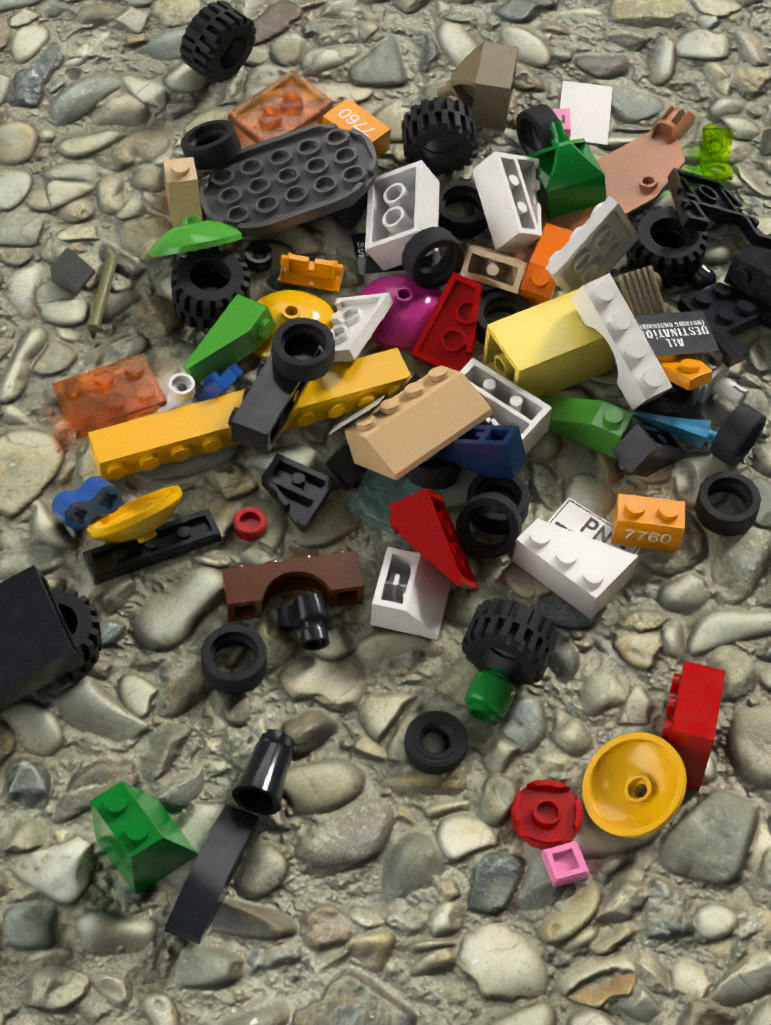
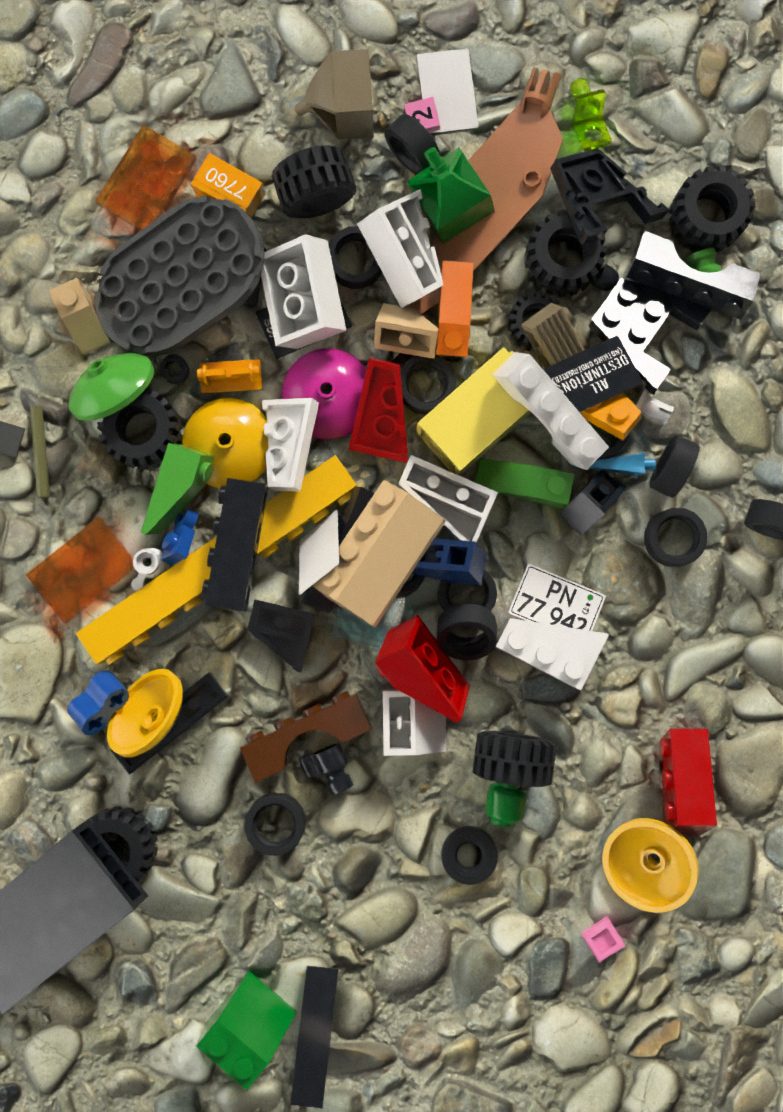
camera: 10 degrees left, 30 degrees up
black tyre [180,1,256,83] -> none
black tyre [181,119,241,170] -> none
black plant [232,729,295,815] -> none
red tile [233,507,267,541] -> none
black tyre [272,317,335,382] -> none
black tyre [402,227,464,289] -> none
red tile [510,779,584,850] -> none
white plate [545,196,640,294] -> none
light orange brick [611,494,685,552] -> none

